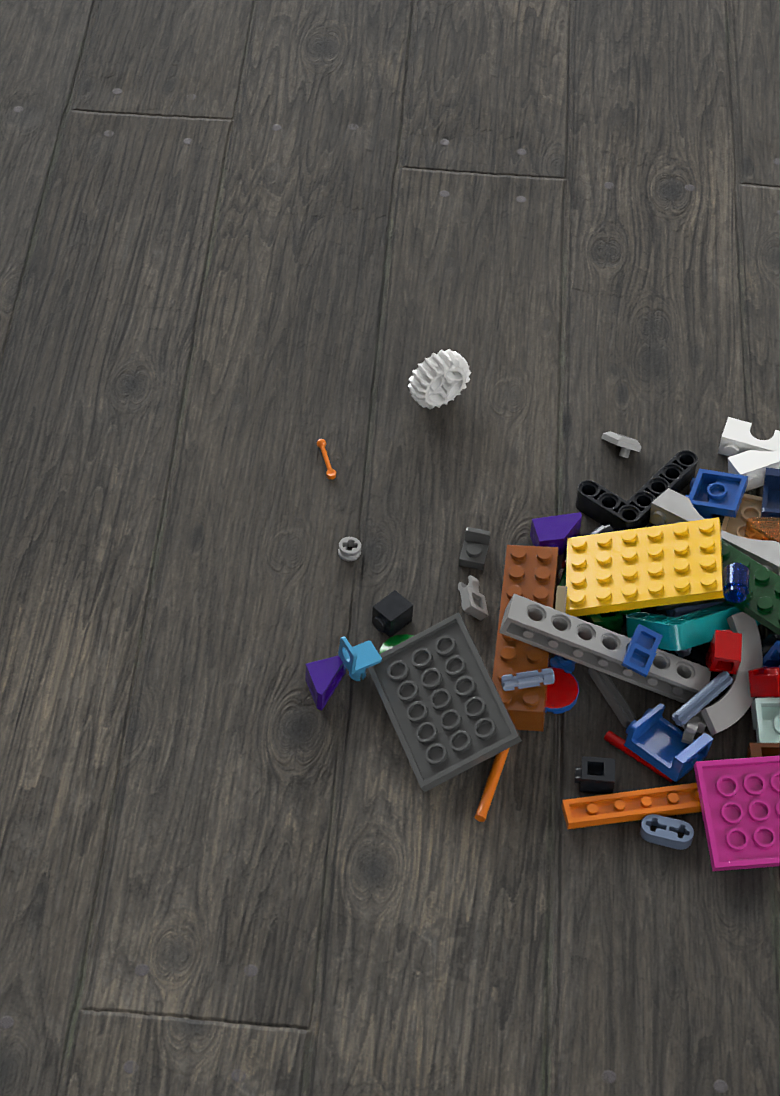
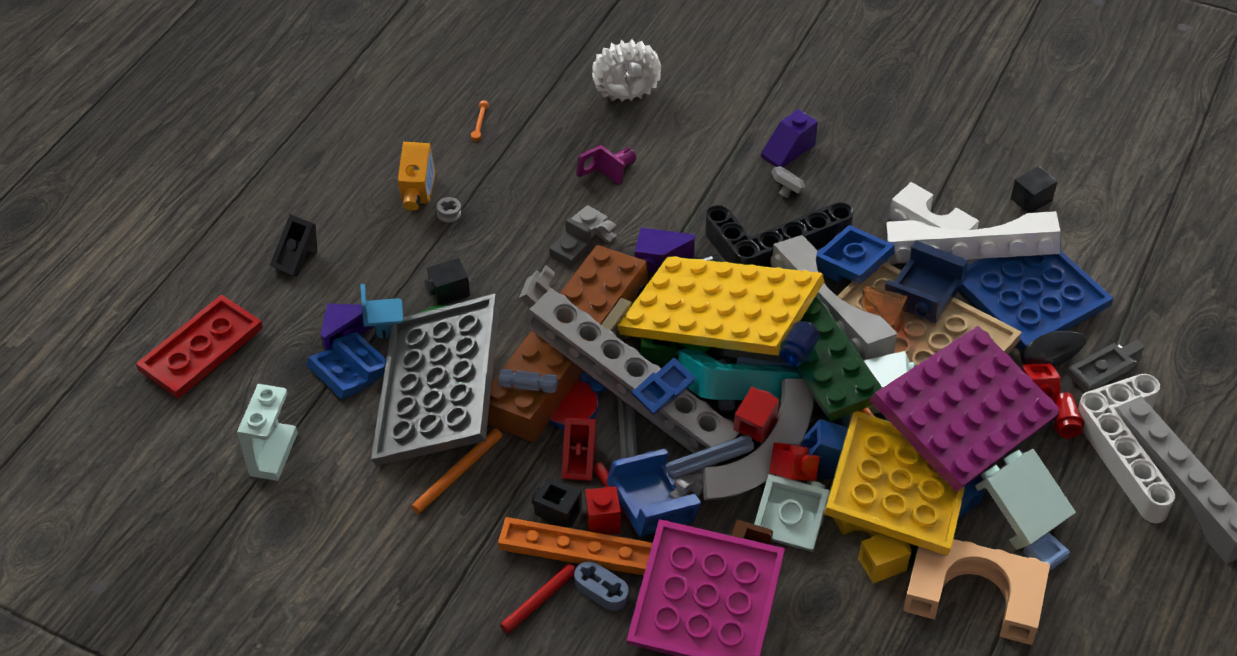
camera: 25 degrees right, 0 degrees up
none -> red plate [136,294,263,399]
none -> light aqua panel [237,384,298,481]
none -> black slope [269,214,318,277]
none -> blue slope [307,332,386,399]
none -> light orange torso [398,142,435,211]
none -> red bar [500,563,576,634]
none -> red slope [561,417,597,481]
none -> light grey plate [571,205,617,244]
none -> magenta bracket [576,145,636,185]
none -> red brick [585,486,621,535]
none -> dark purple slope [761,109,818,167]

